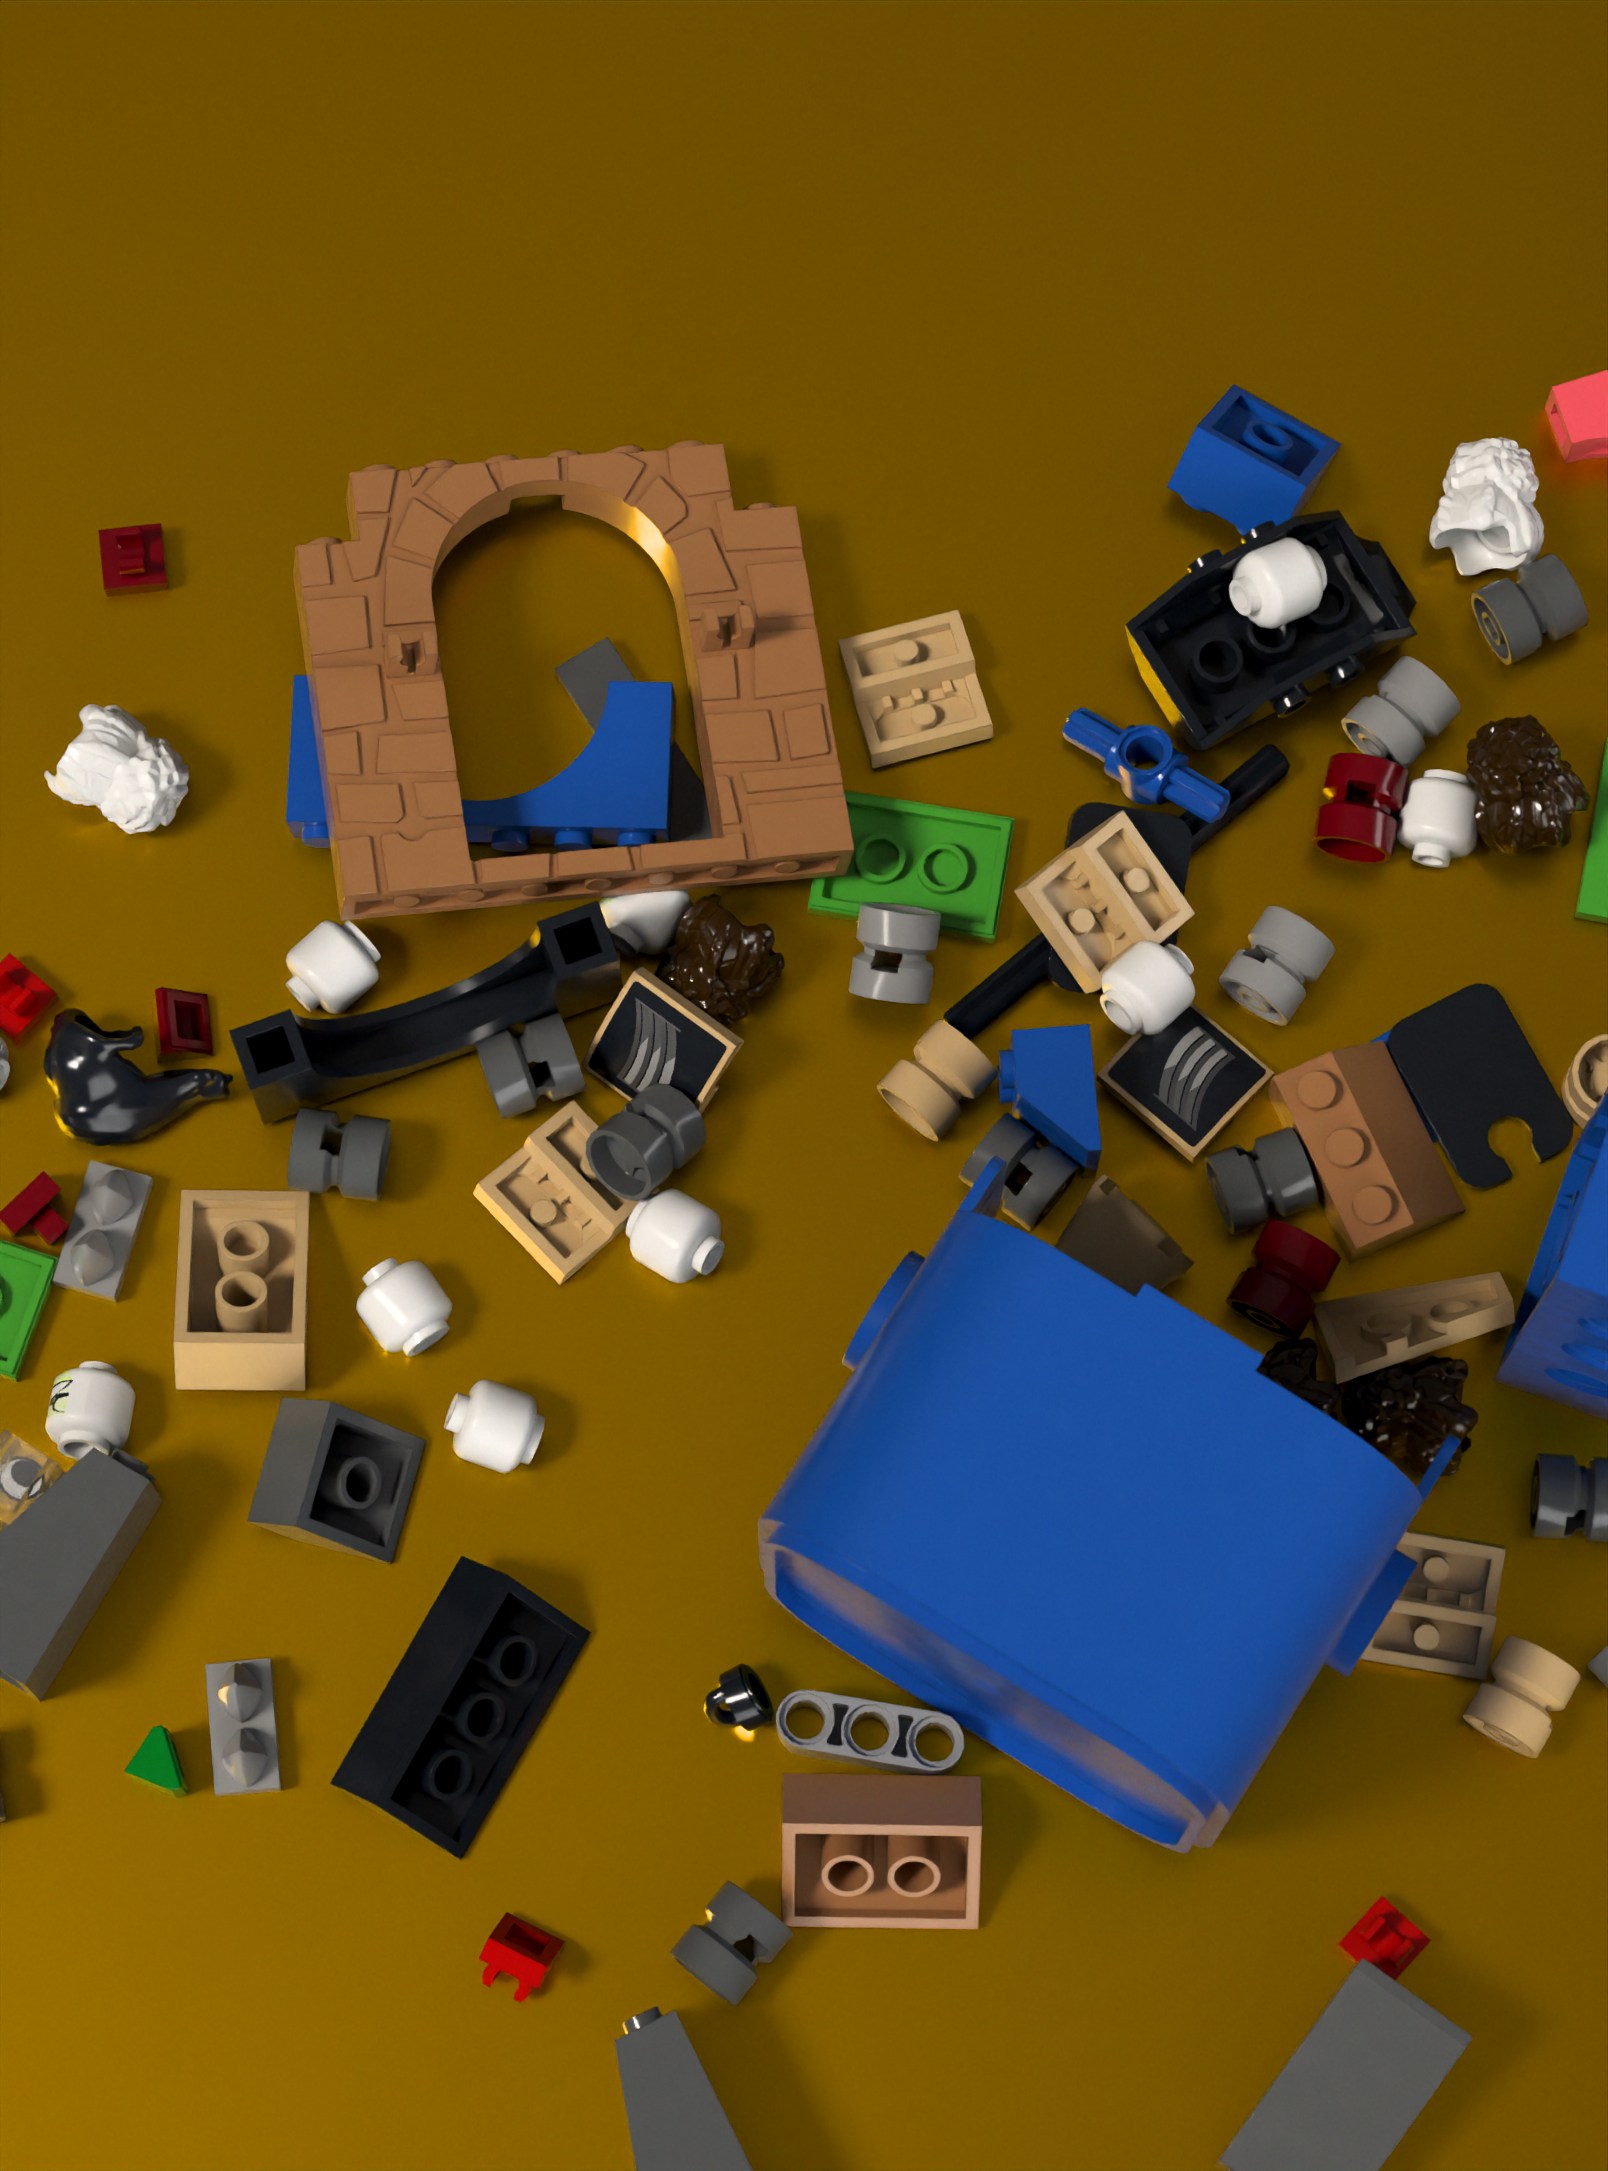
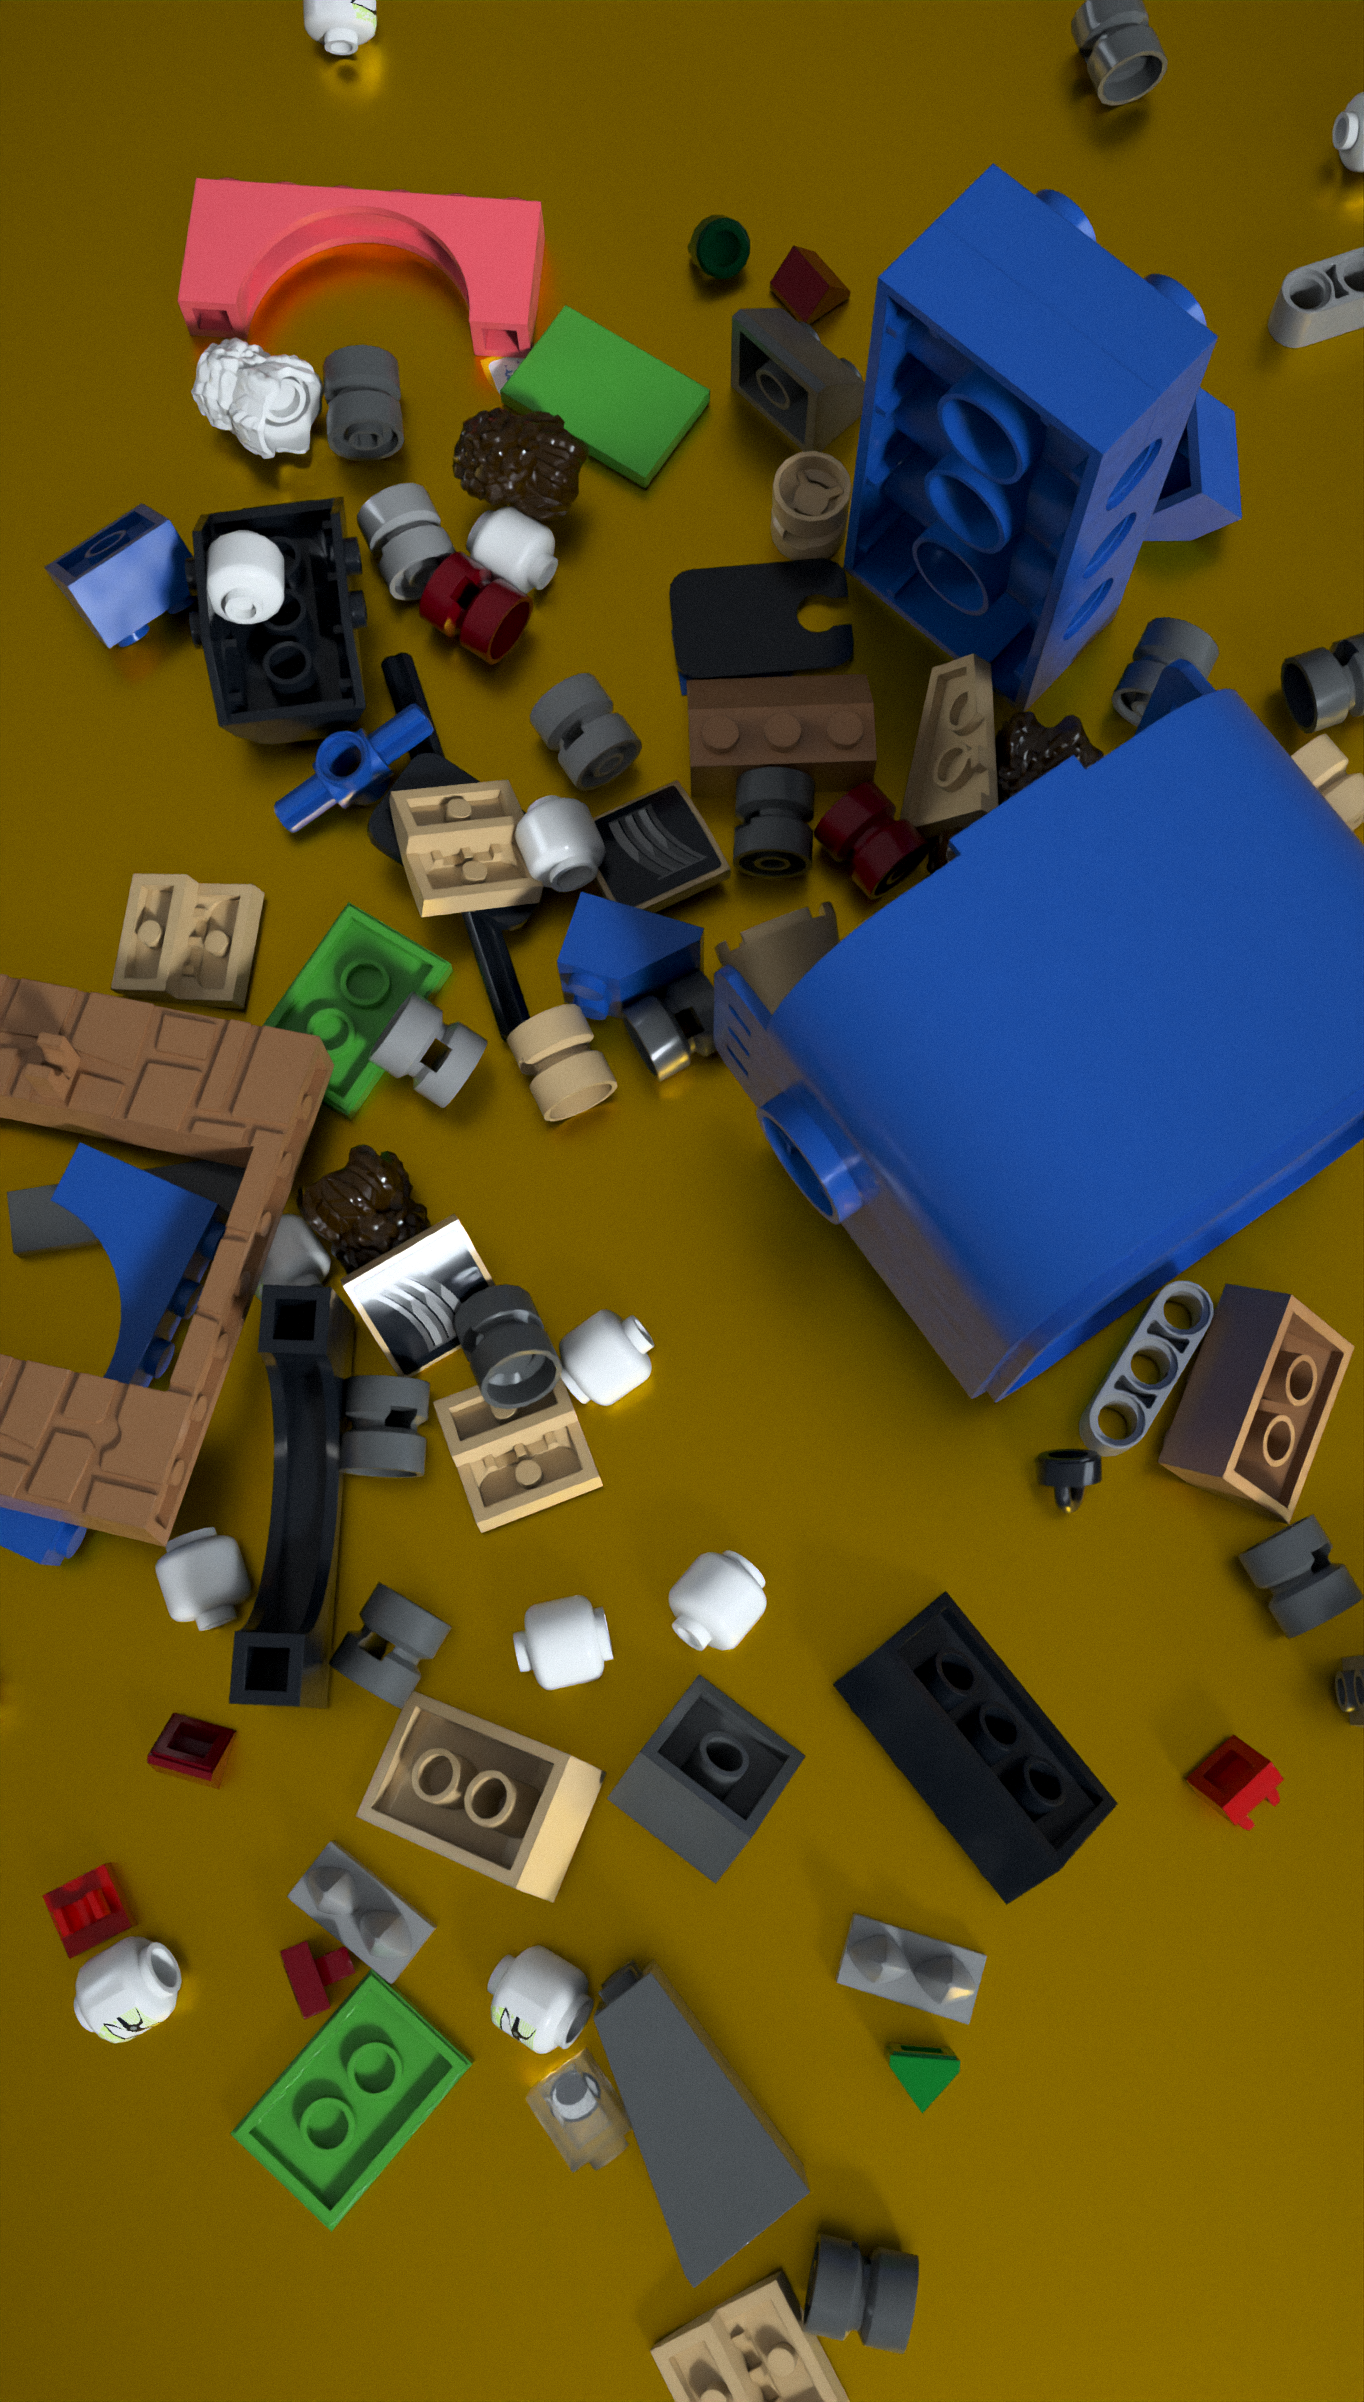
camera: 65 degrees left, 0 degrees up
black piece [43,1008,233,1146] -> none

